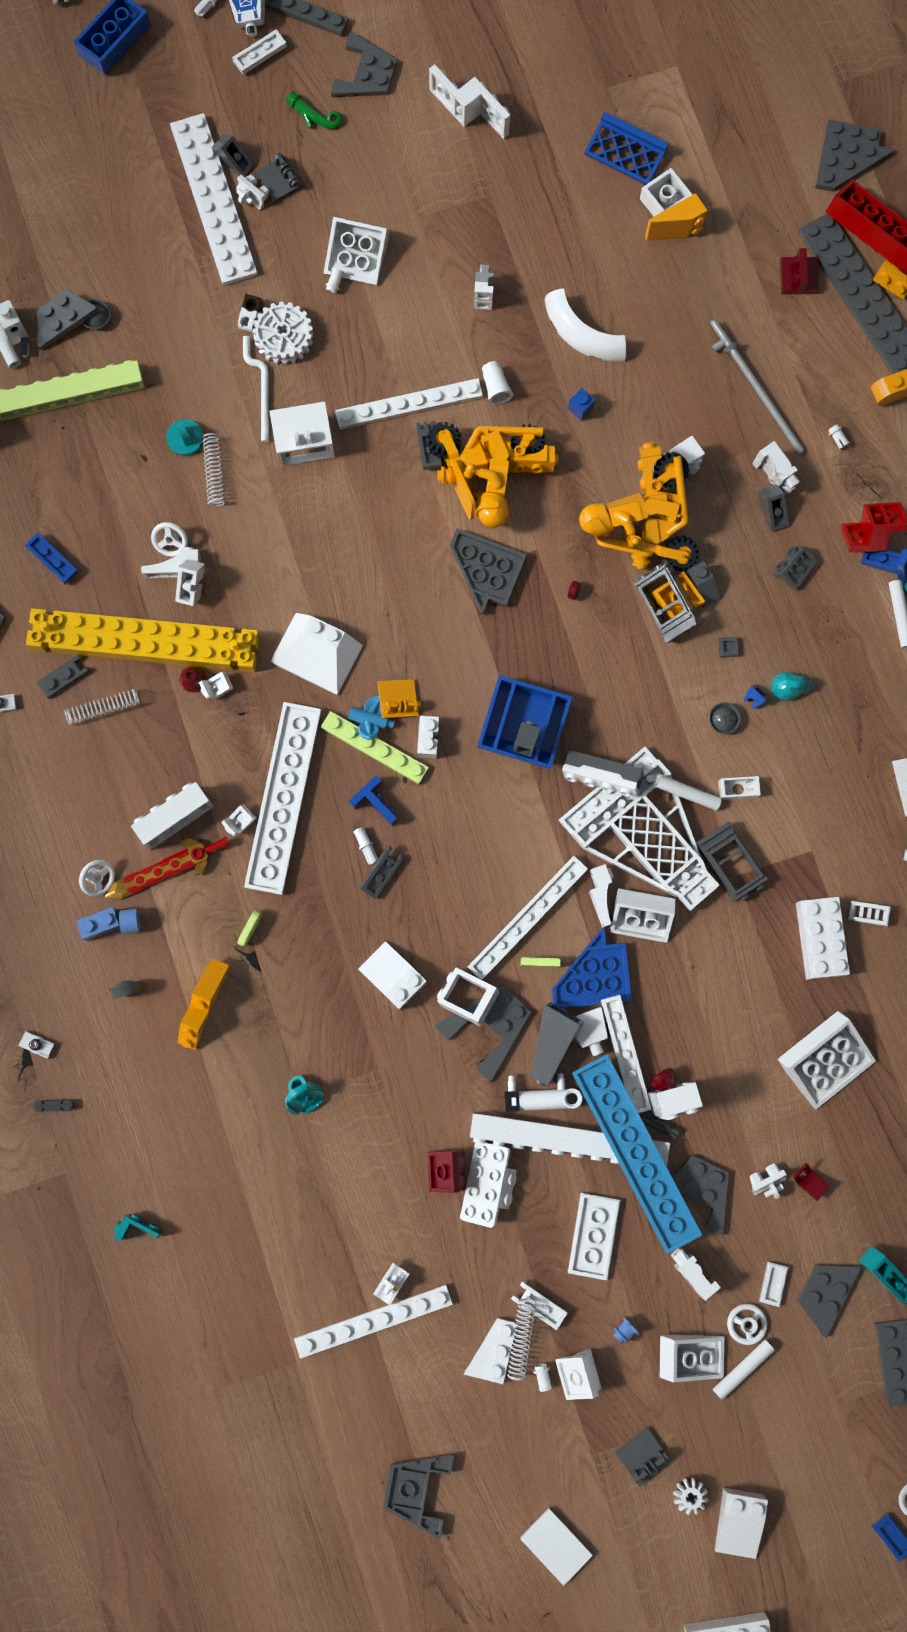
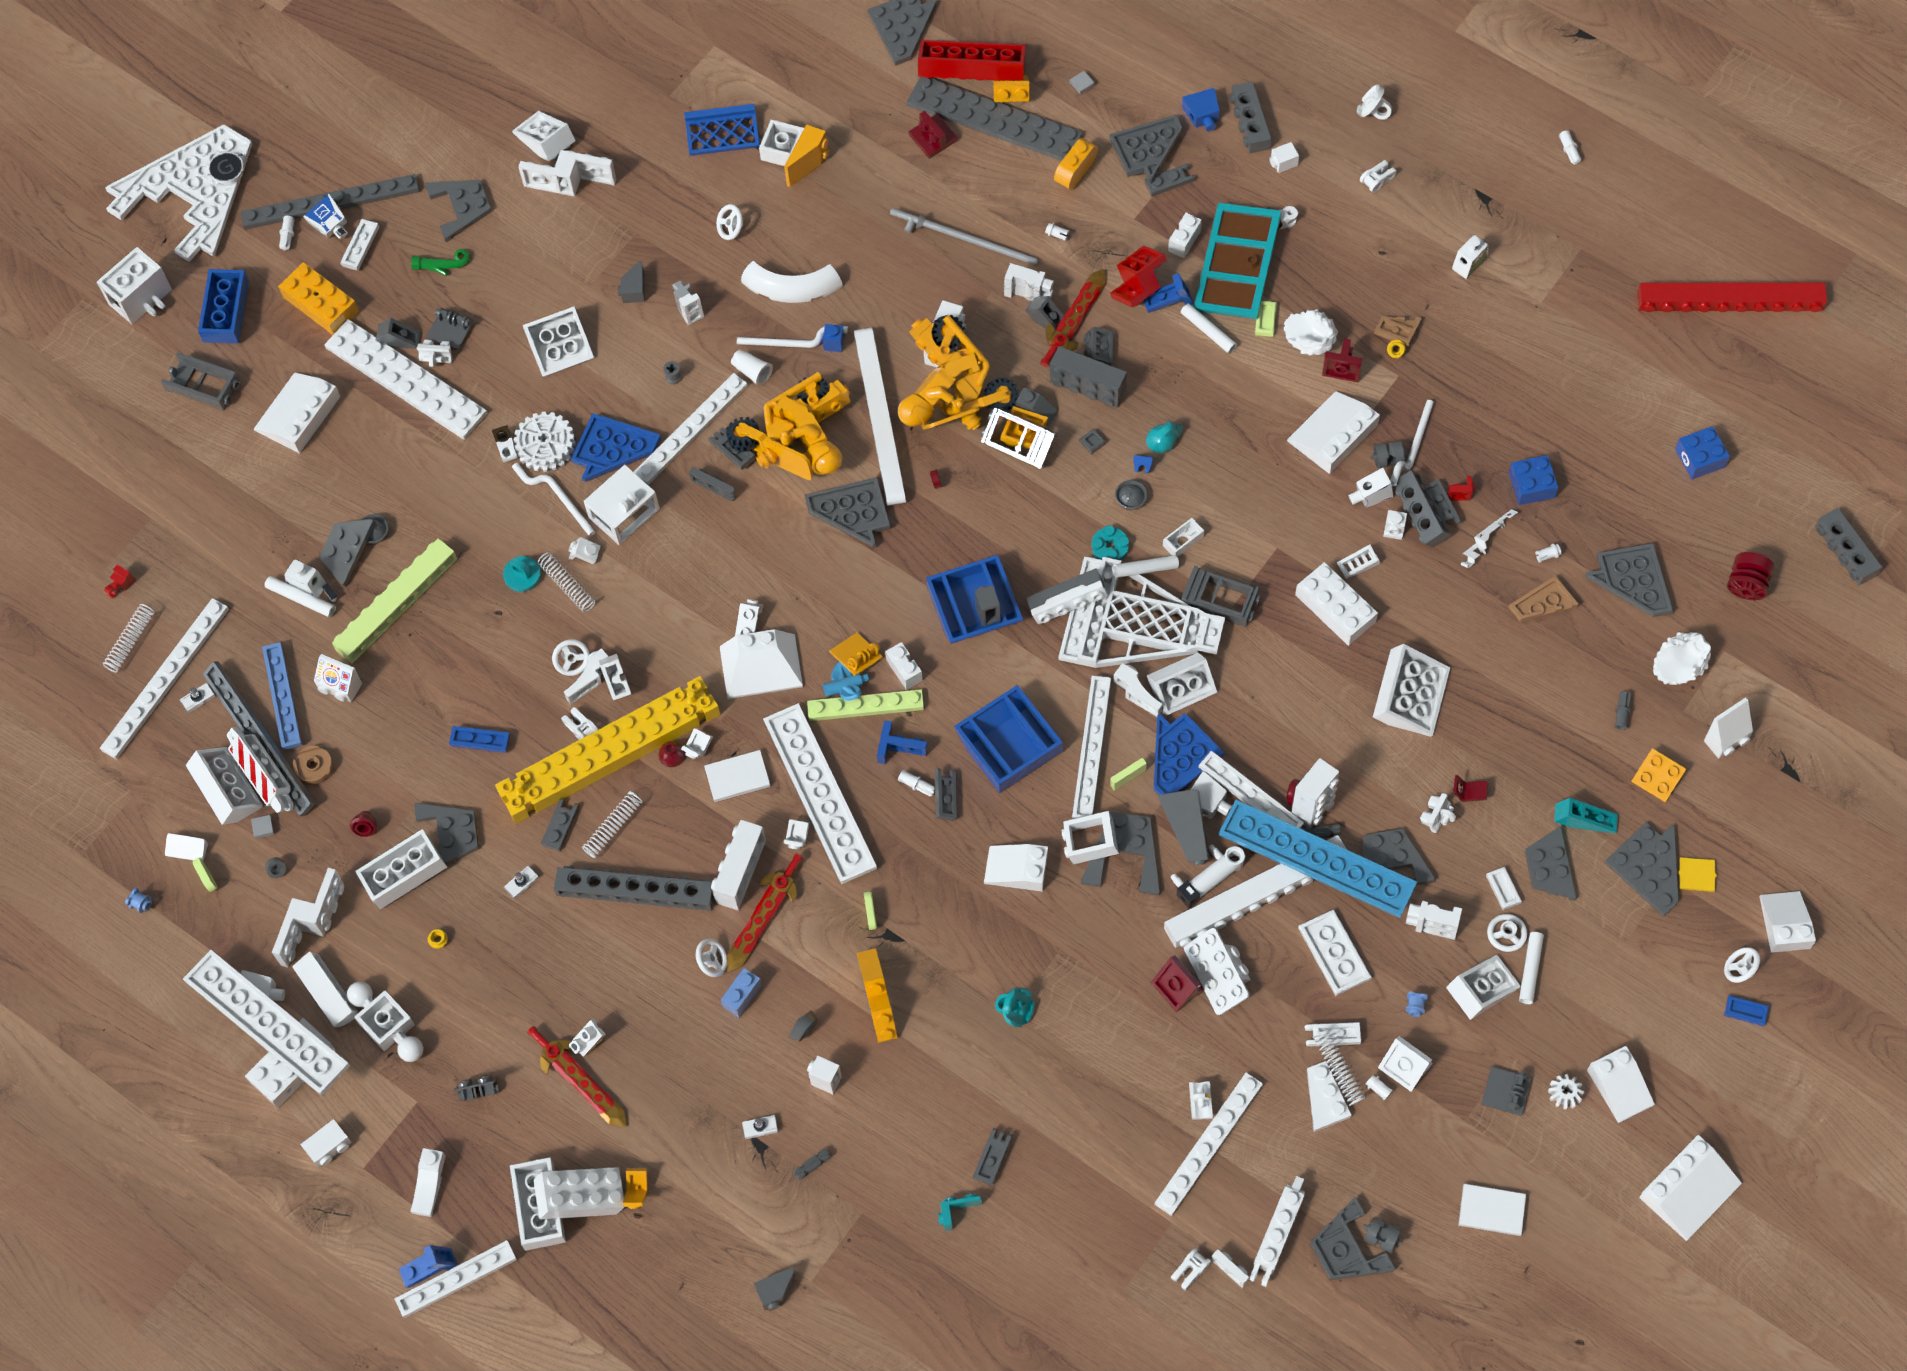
camera: 30 degrees left, 15 degrees down
medium blue piece [119,908,141,934] -> none
white pin [326,268,344,293] -> none
none -> dark grey door [161,352,240,411]
none -> white slope [254,373,340,454]
none -> light orange piece [278,262,359,335]
none -> white slope [512,111,575,161]
none -> dark grey brick [554,866,714,911]
none -> white piece [561,707,598,740]
none -> white bracket [569,537,600,564]
none -> blue wing [571,413,661,482]
none -> dark grey slope [618,261,645,303]
none -> dark grey bush [664,361,682,385]
none -> dark grey hinge [689,467,736,501]
none -> white tile [704,750,770,802]
none -> white piece [717,204,743,240]
none -> white bracket [735,599,763,636]
none -> white piece [737,326,848,348]
none -> white brick [807,1055,842,1095]
none -> white beam [854,327,906,506]
none -> blue slope [954,685,1063,793]
none -> dark grey hinge [973,1128,1012,1186]
none -> sword [1040,269,1106,367]
none -> dark grey brick [1050,346,1127,408]
none -> teal plate [1091,525,1129,561]
none -> white piece [1171,1248,1212,1291]
none -> white plate [1211,1249,1249,1288]
none -> white hinge [1249,1176,1305,1287]
none -> dark grey wheel [1363,1216,1403,1253]

